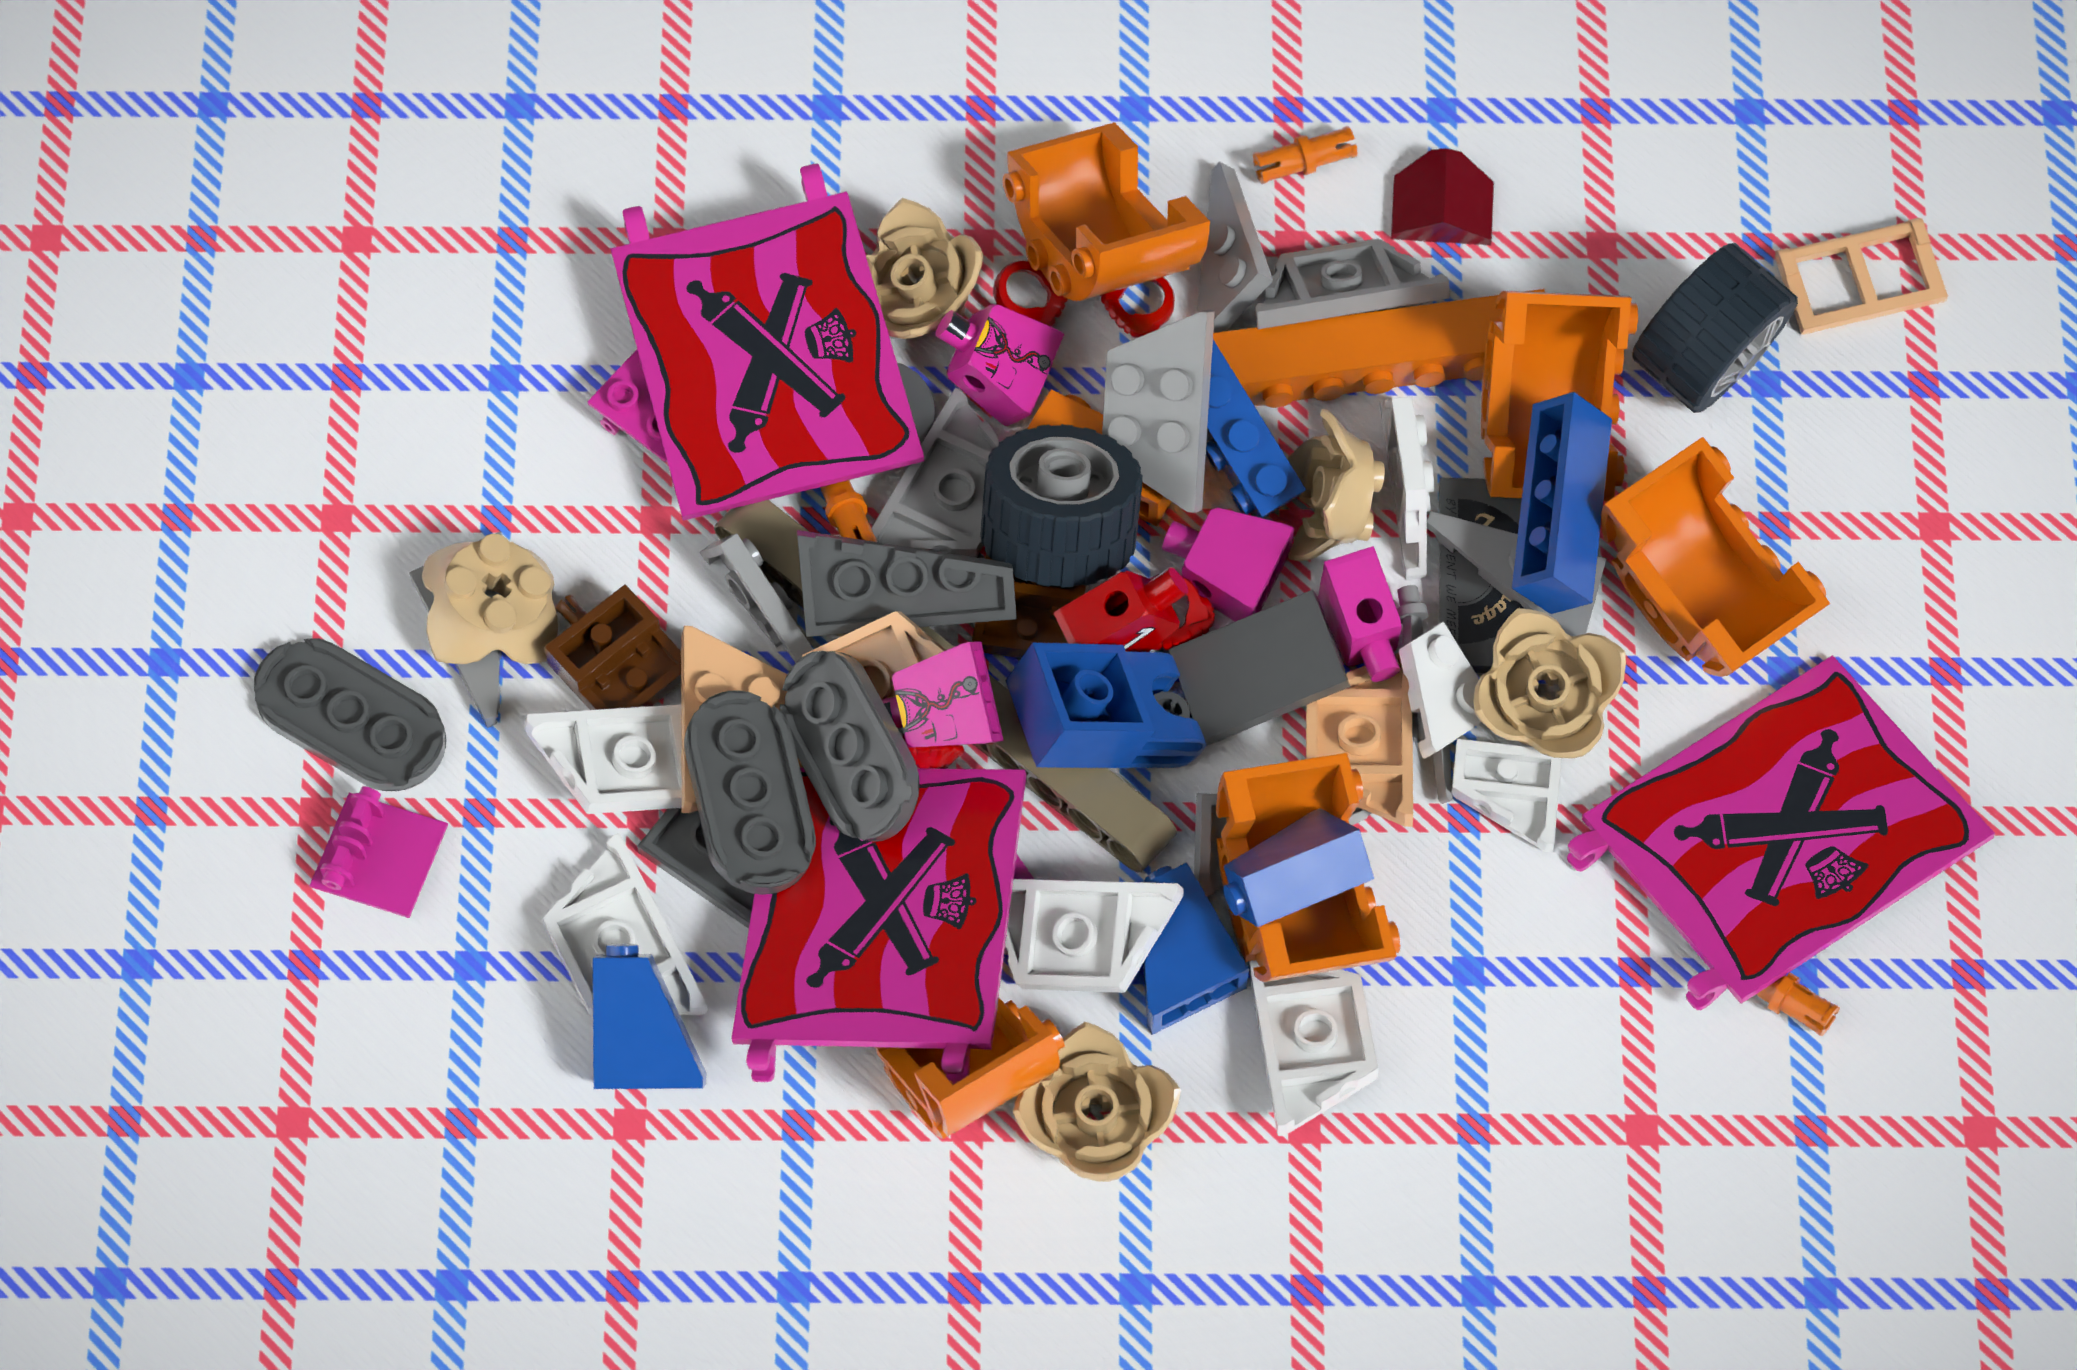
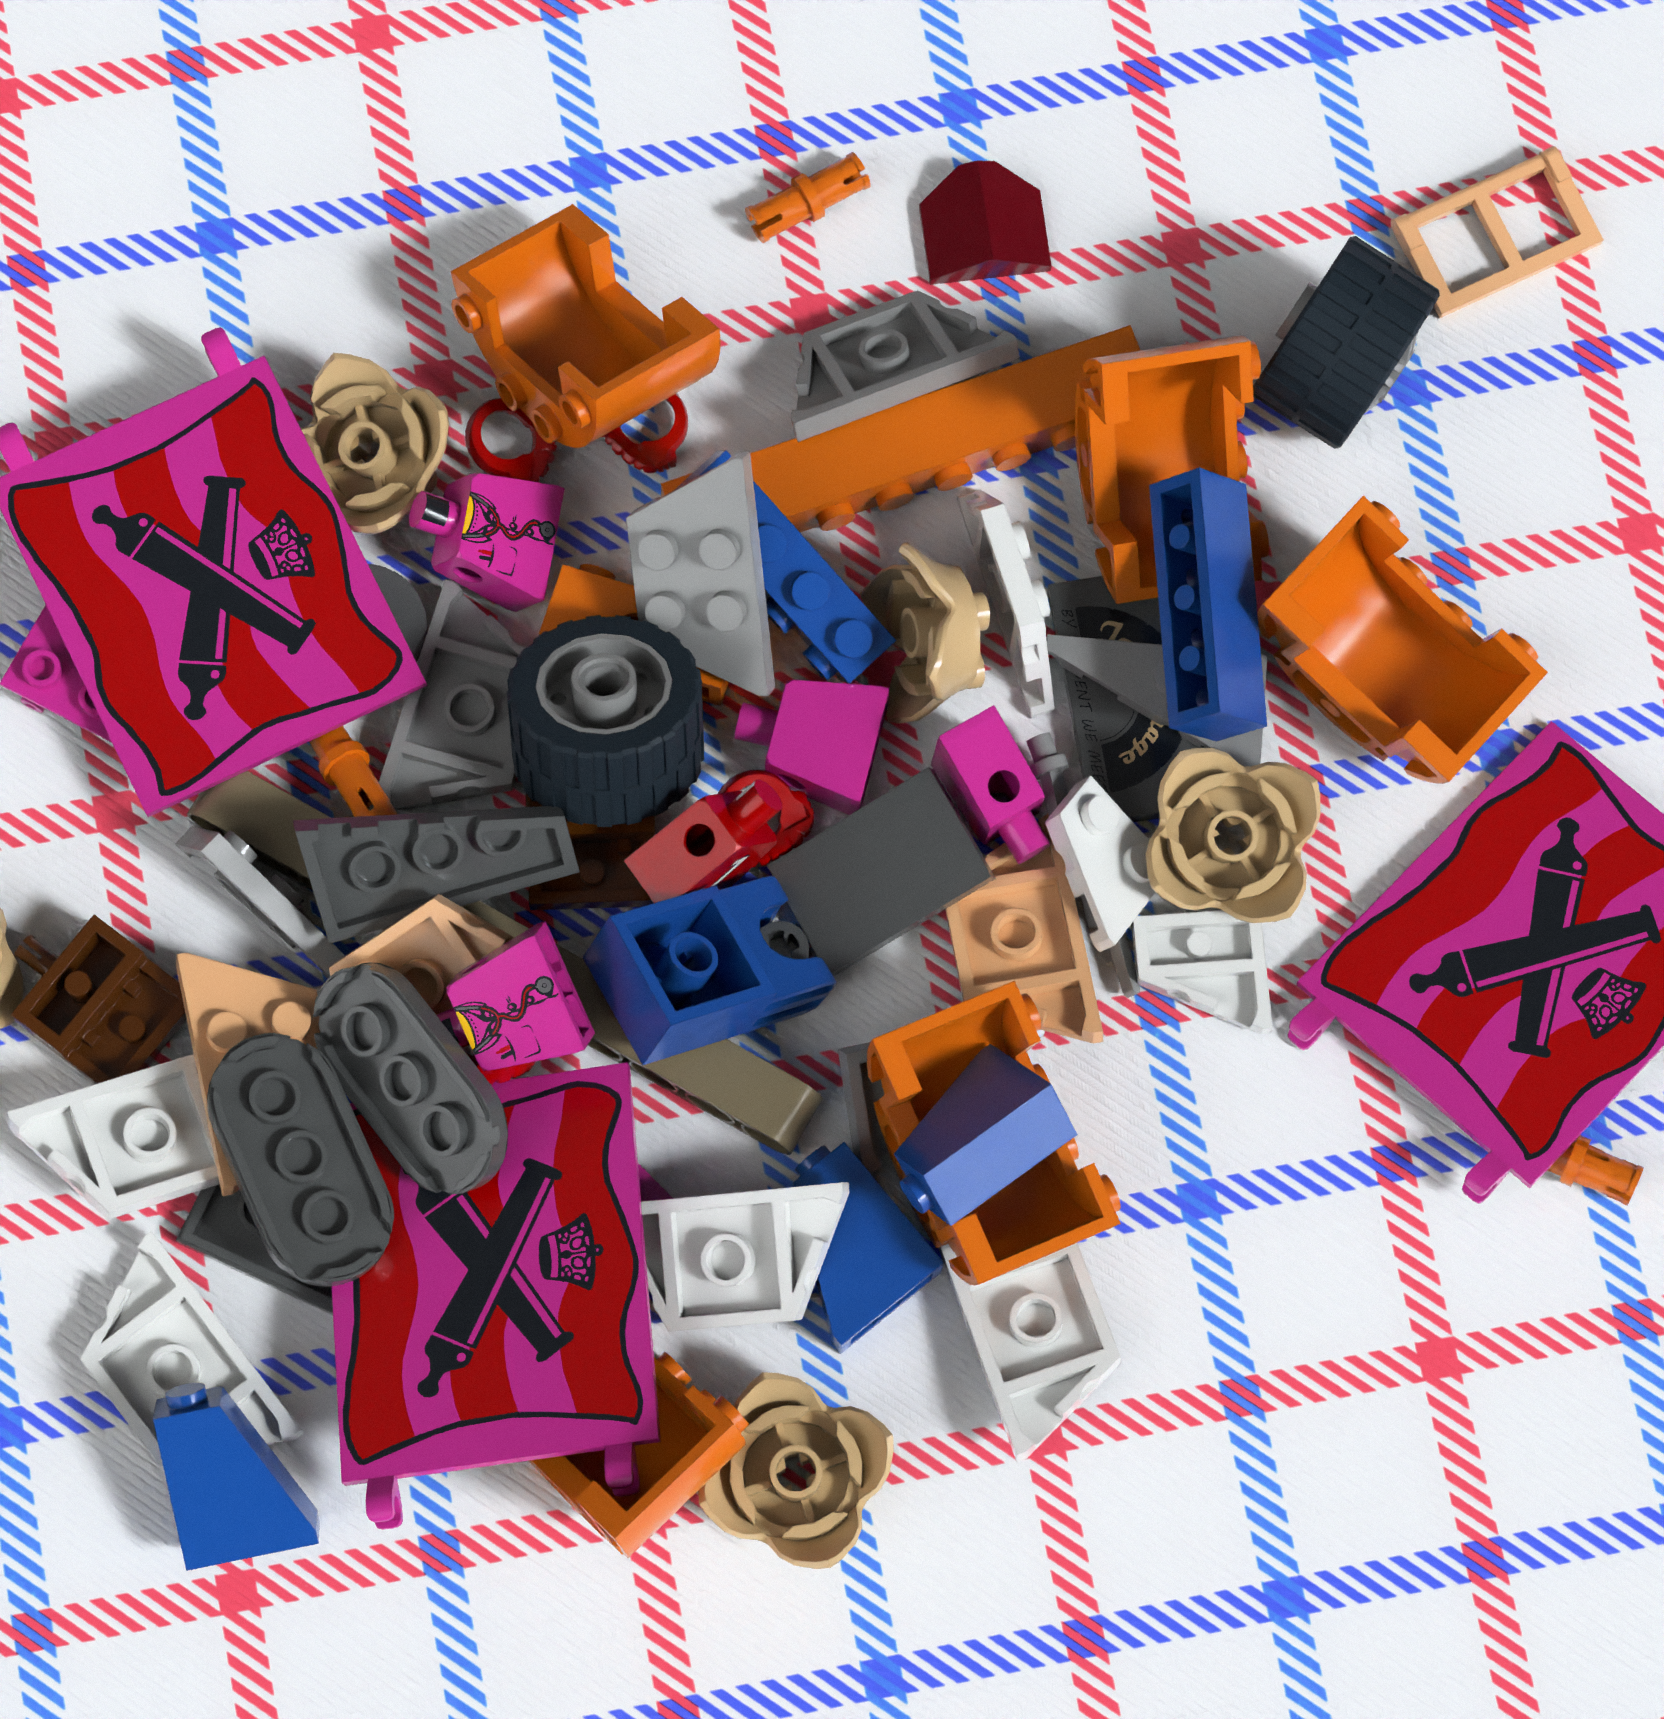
camera: 15 degrees left, 10 degrees up
light grey wing [1197,161,1273,333] -> none

